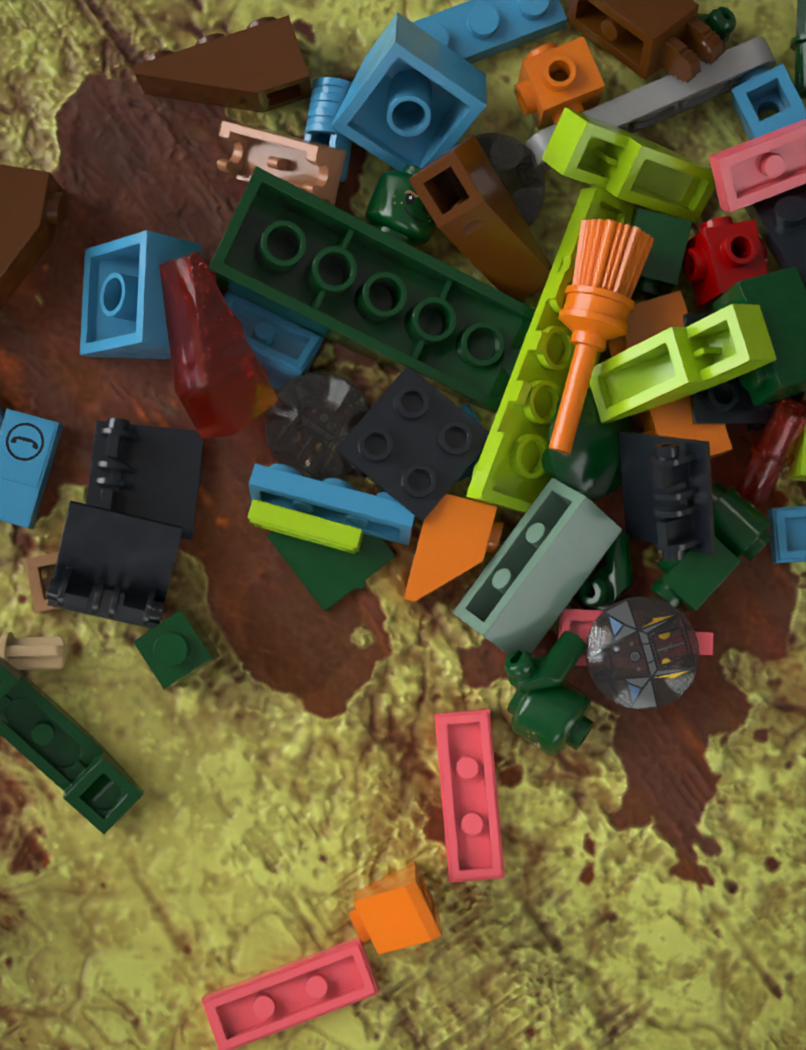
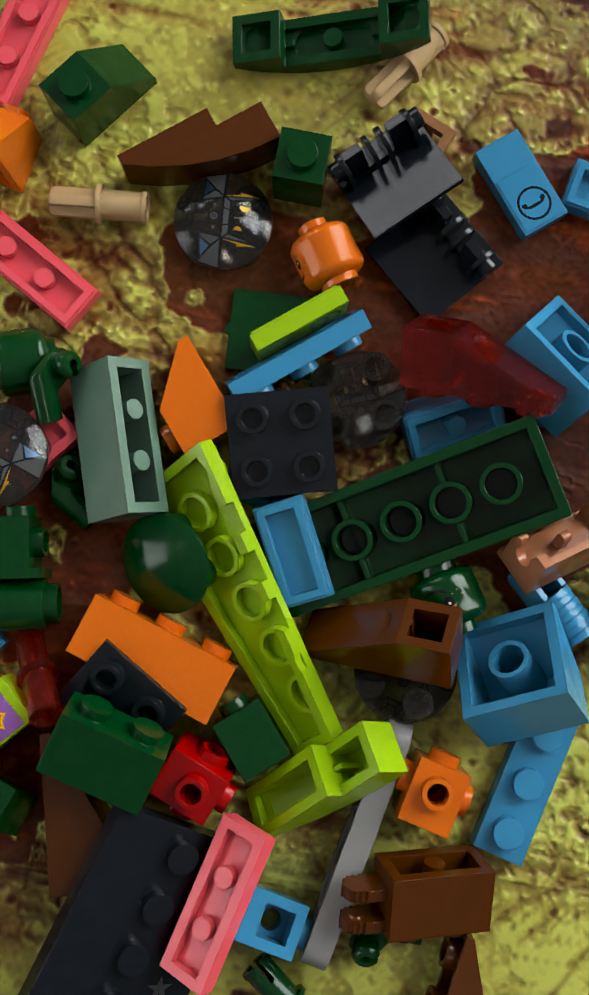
camera: 130 degrees right, 0 degrees up
orange piece [549,219,654,454] -> none
lime slope [589,304,777,423] -> none
black hinge [618,431,716,561] -> none
none -> dark green slope [39,44,157,147]
none -> tan axle [48,184,150,225]
none -> reddish brown slope [117,102,280,186]
none -> clear smoke dish [174,173,273,270]
none -> dark azure tile [252,494,335,608]
none -> orange head [290,217,364,292]

